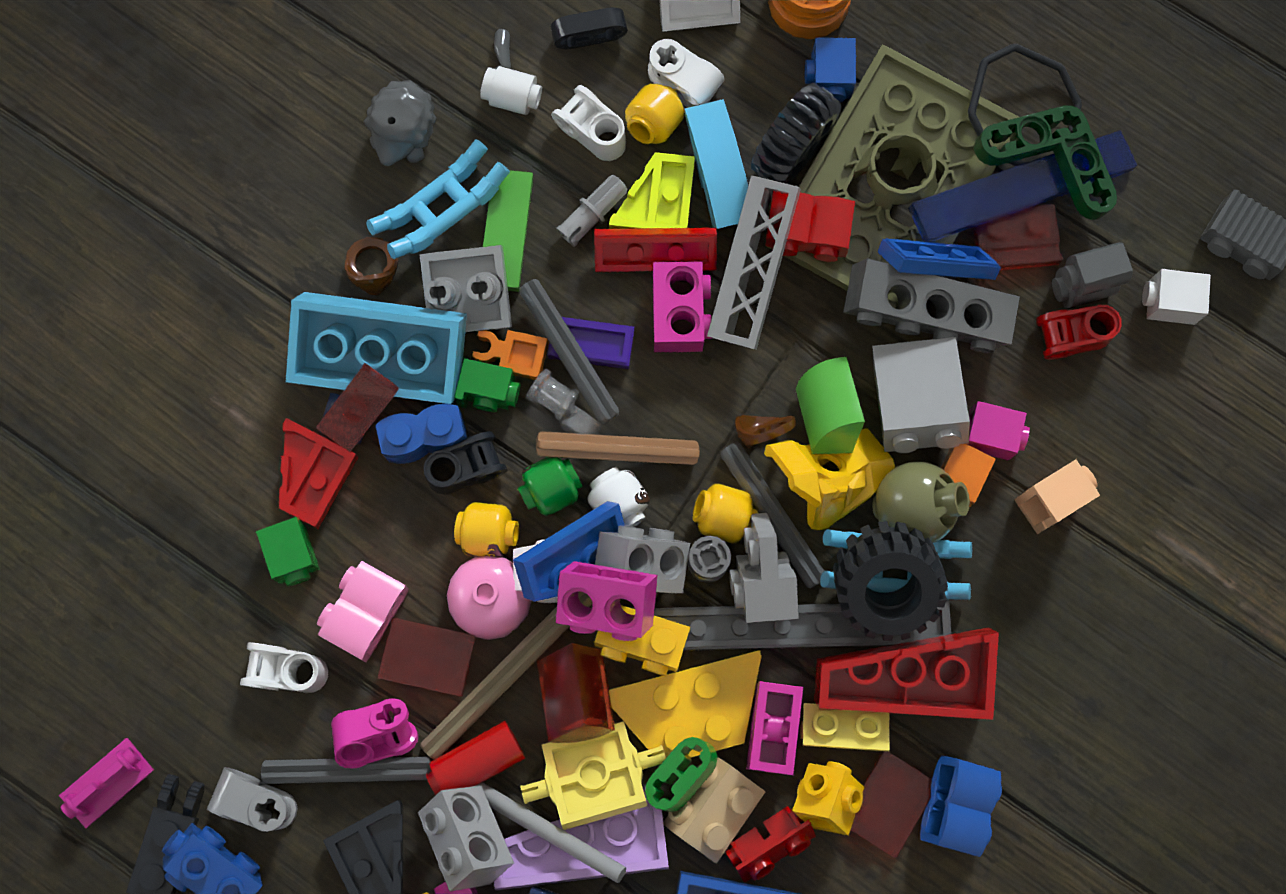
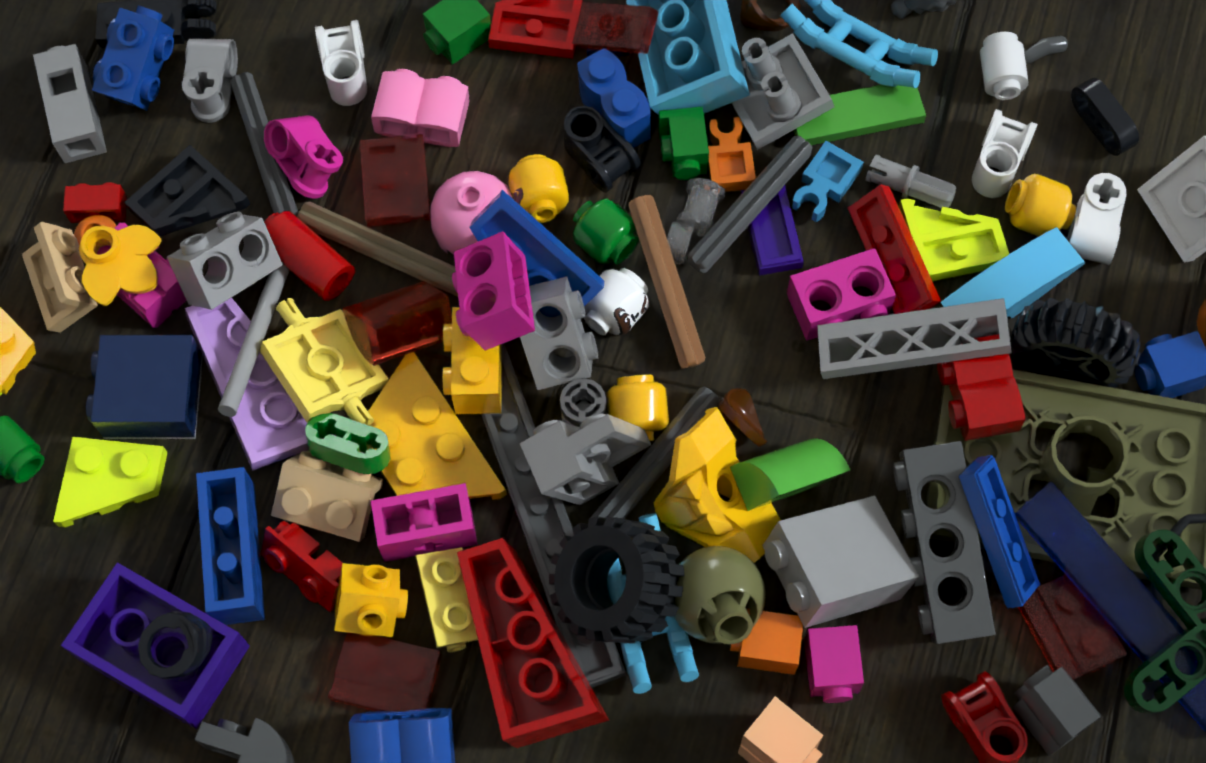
camera: 75 degrees right, 10 degrees down
none -> dark azure plate [792,141,864,222]

